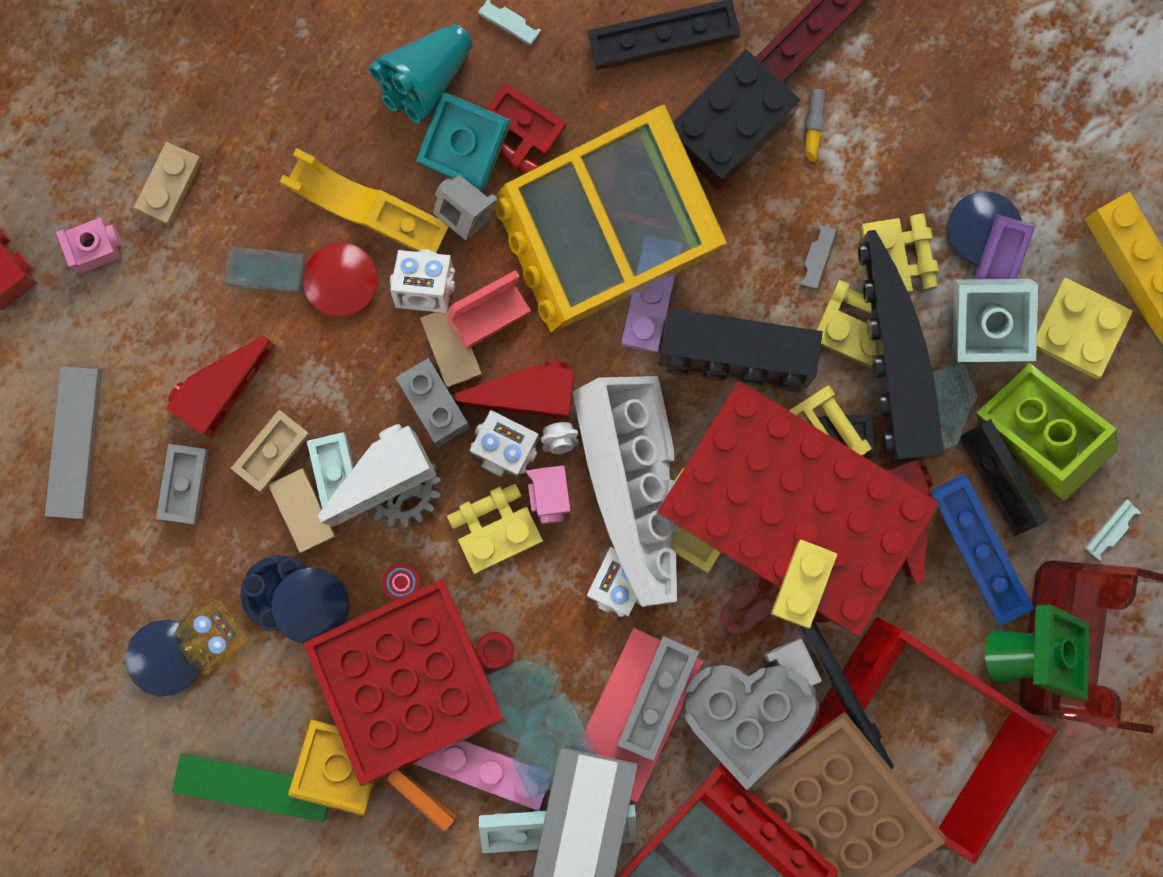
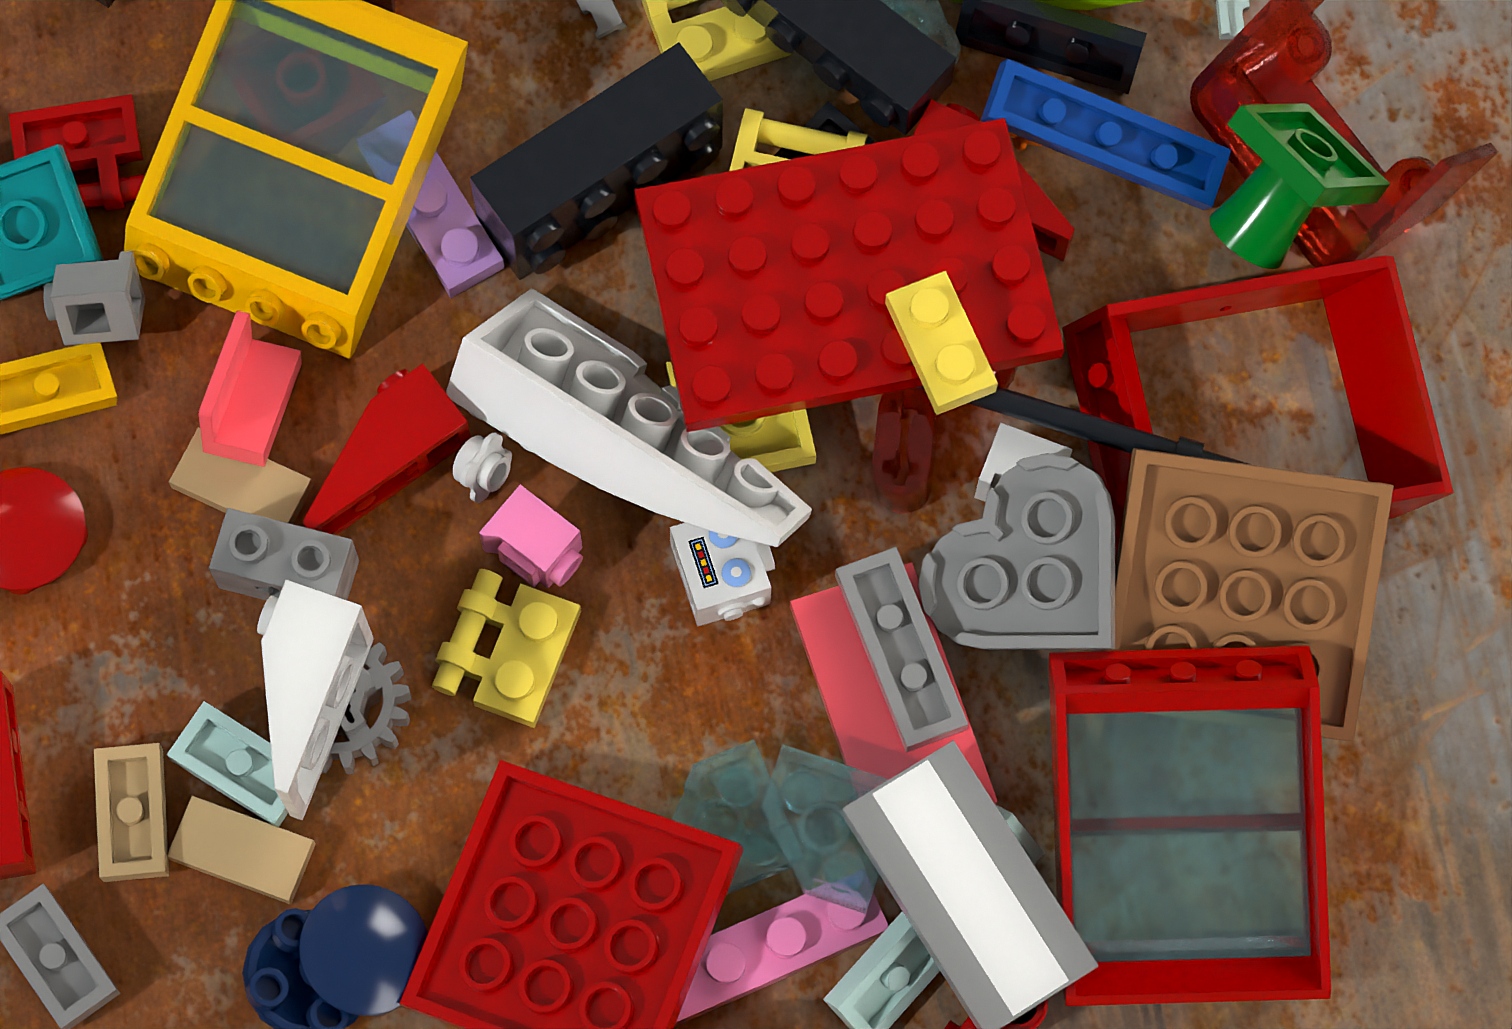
camera: 50 degrees left, 10 degrees down
red tile [382,563,421,600] -> none
white head [390,250,455,313] -> none
white head [470,410,540,478] -> none
red tile [475,632,514,670] -> none

